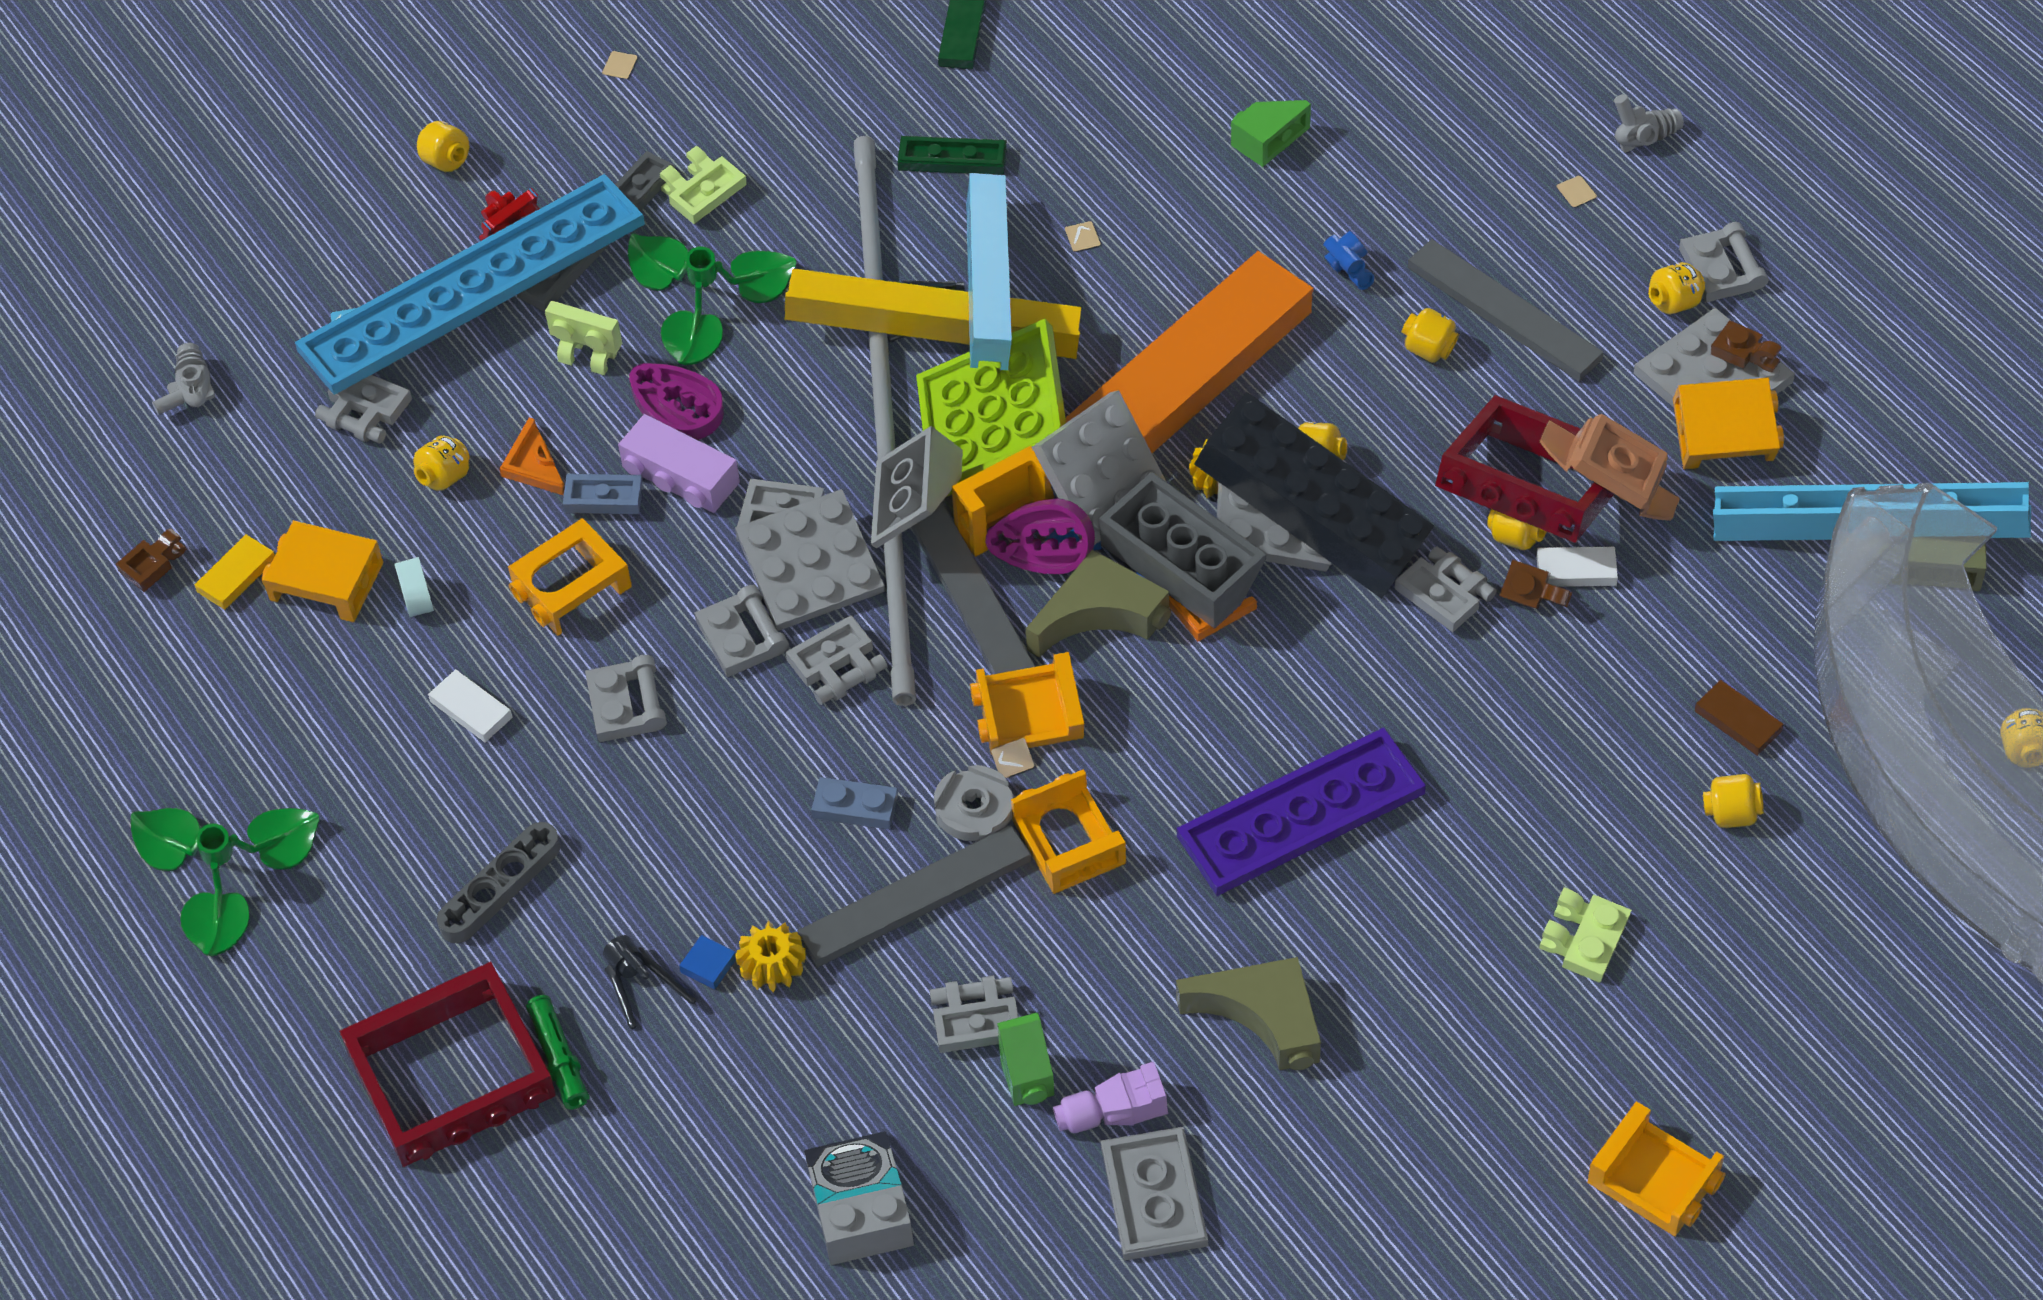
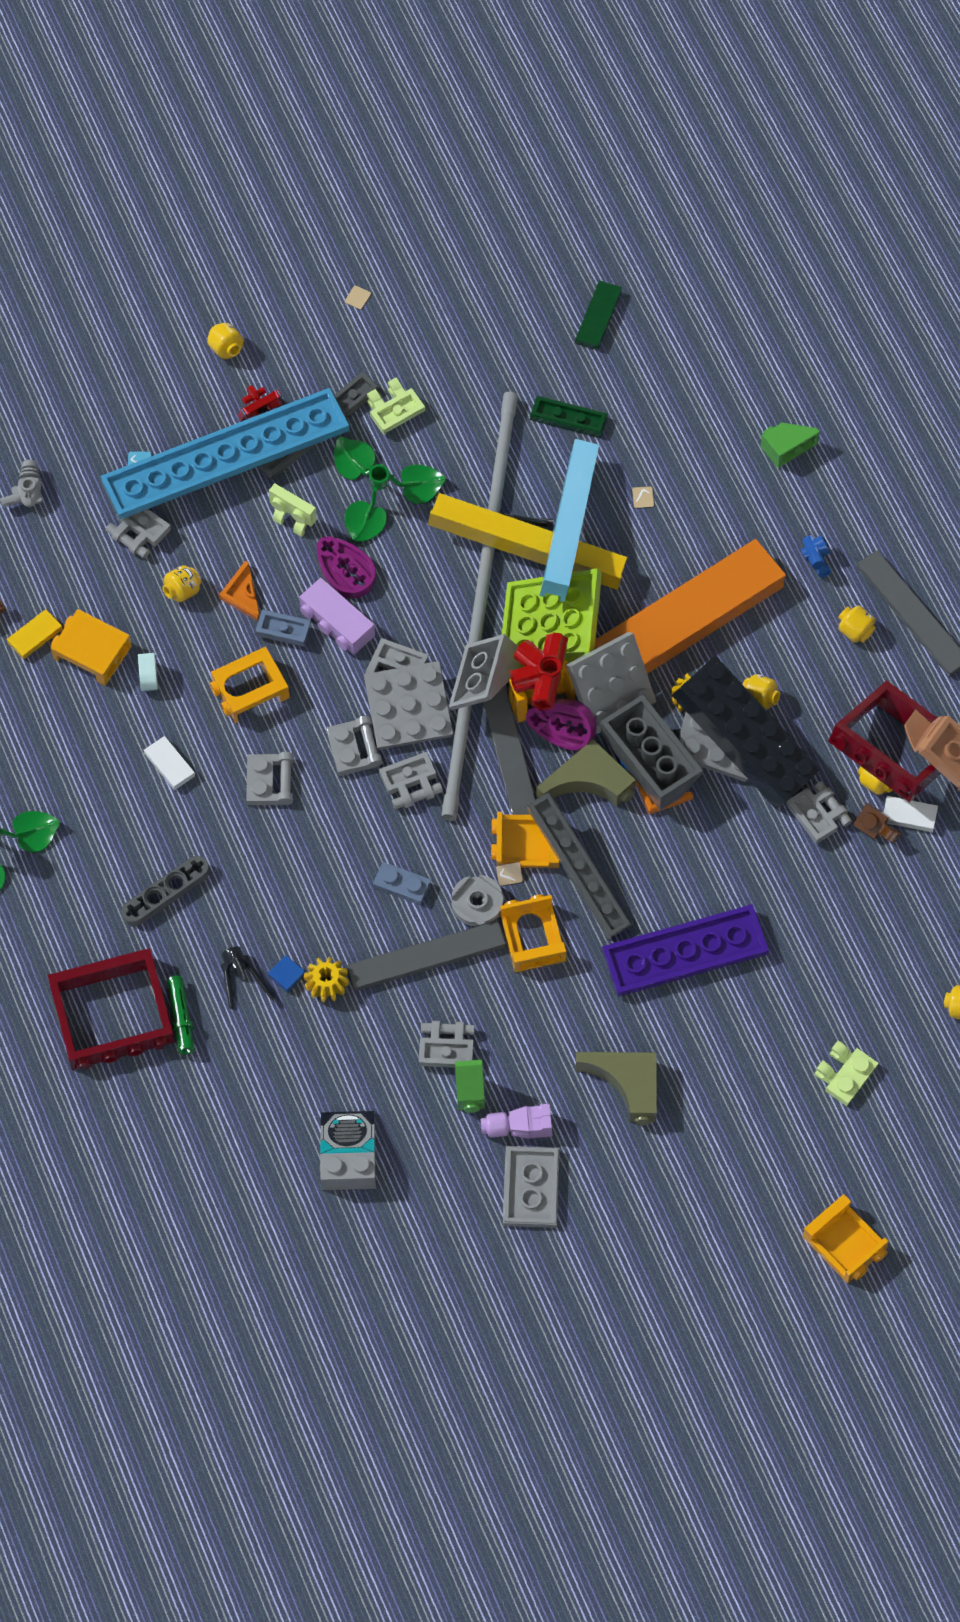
camera: 10 degrees right, 10 degrees up
none -> red piece [510,632,568,711]
none -> dark grey tile [526,792,631,940]

